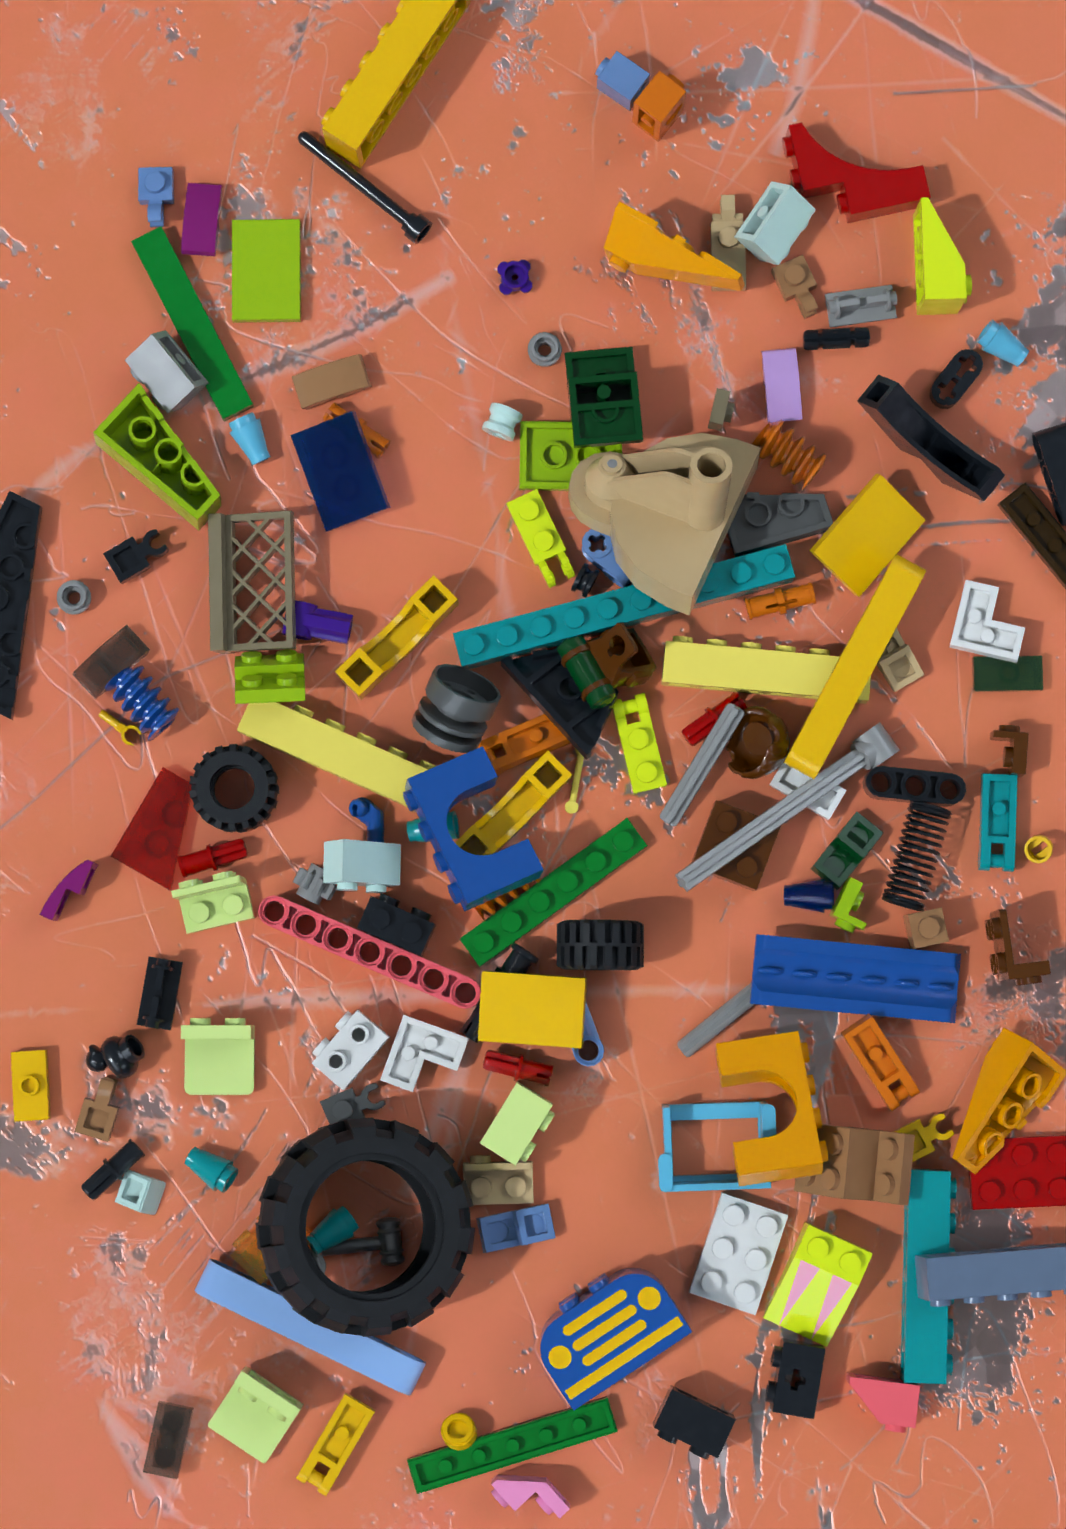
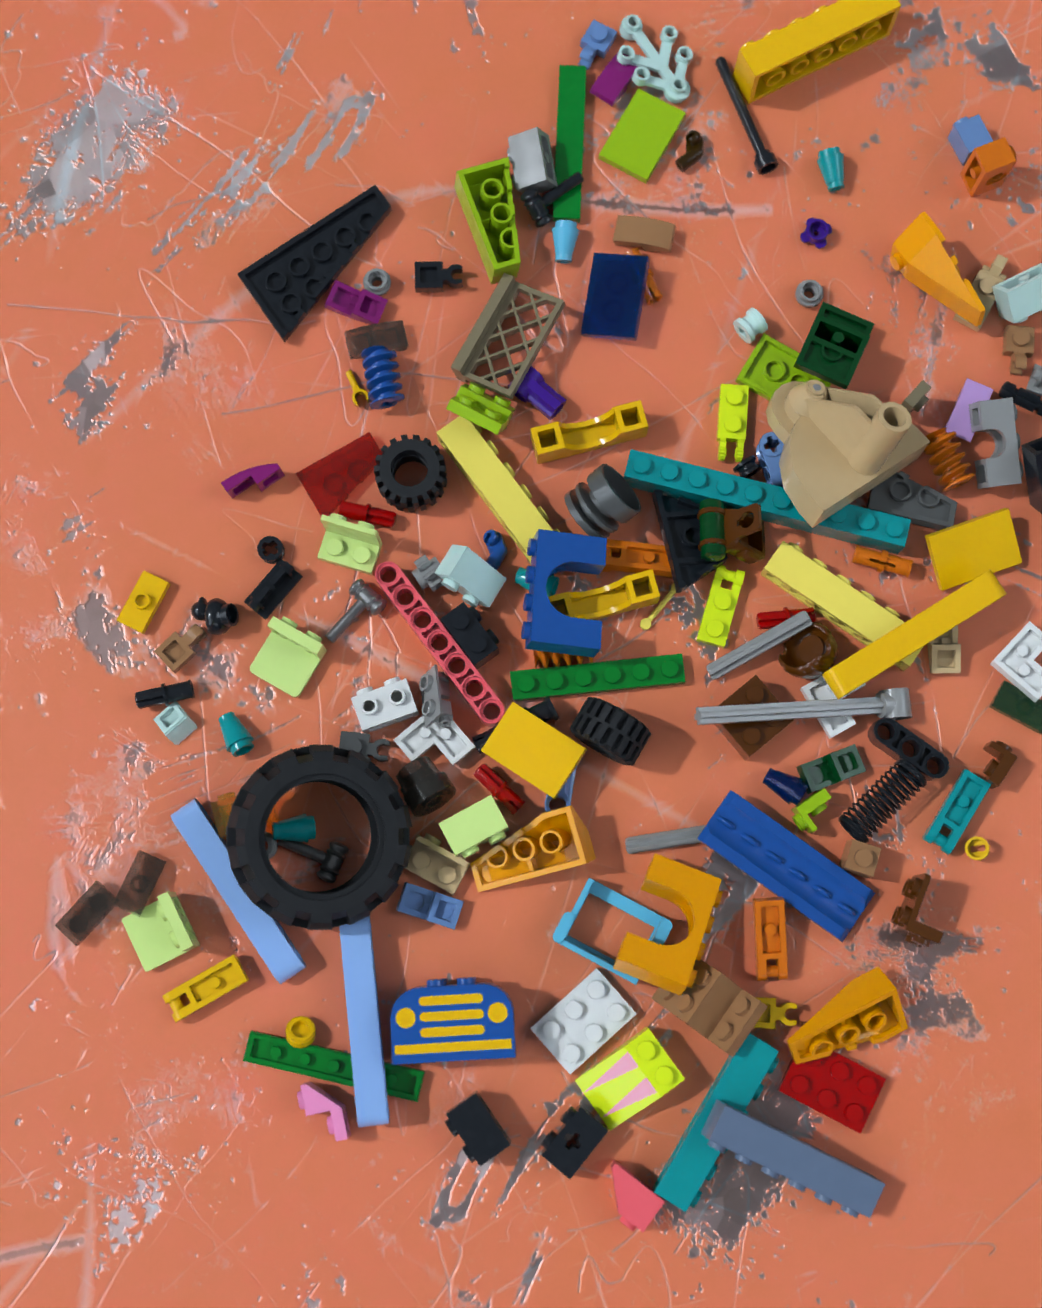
camera: 30 degrees right, 5 degrees down
none -> clear smoke plate [113,850,166,917]
none -> black bush [257,536,285,564]
none -> magenta slope [324,280,388,326]
none -> flat silver piece [325,579,387,643]
none -> light blue beam [339,915,390,1128]
none -> clear smoke piece [396,756,456,817]
none -> light grey hinge [419,665,453,729]
none -> light orange wedge [470,805,596,892]
none -> black piece [520,172,584,227]
none -> light aqua plant [617,14,693,104]
none -> dark brown arm [675,130,704,172]
none -> teal cone [817,147,845,192]
none -> light grey arch [969,397,1023,489]

